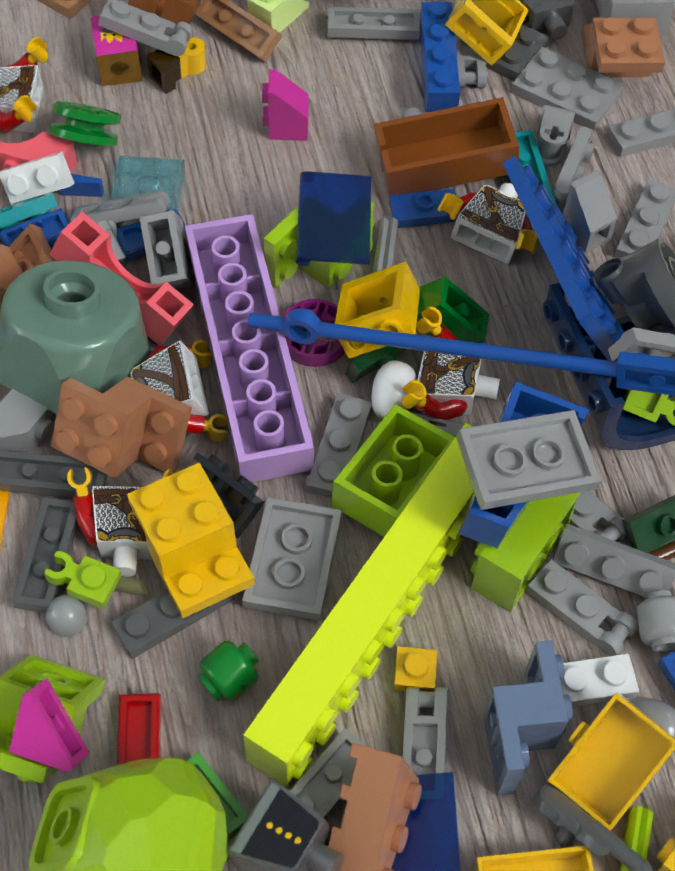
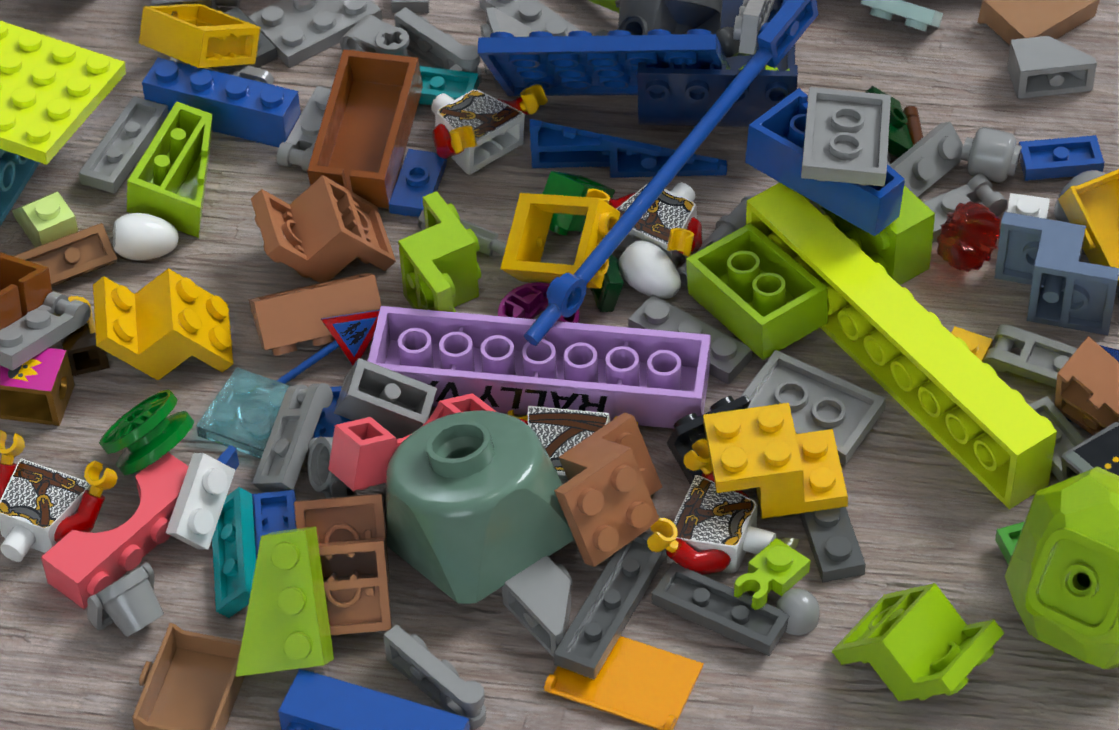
camera: 65 degrees left, 10 degrees down
dark pink slope [9,678,89,772] -> none
red tile [116,693,162,765] -> none
green head [197,641,259,702] -> none
dark pink slope [262,69,309,141] -> none
clear blue piece [296,171,371,266] -> none
none -> yellow bracket [93,268,233,380]
none -> white animal [113,213,179,260]
none -> lime wedge [126,101,212,238]
none -> nougat slope [248,273,382,356]
none -> nougat bracket [251,175,396,283]
none -> piece [272,309,380,390]
none -> blue wedge [530,119,727,178]
none -> clear red gear [936,201,1001,272]

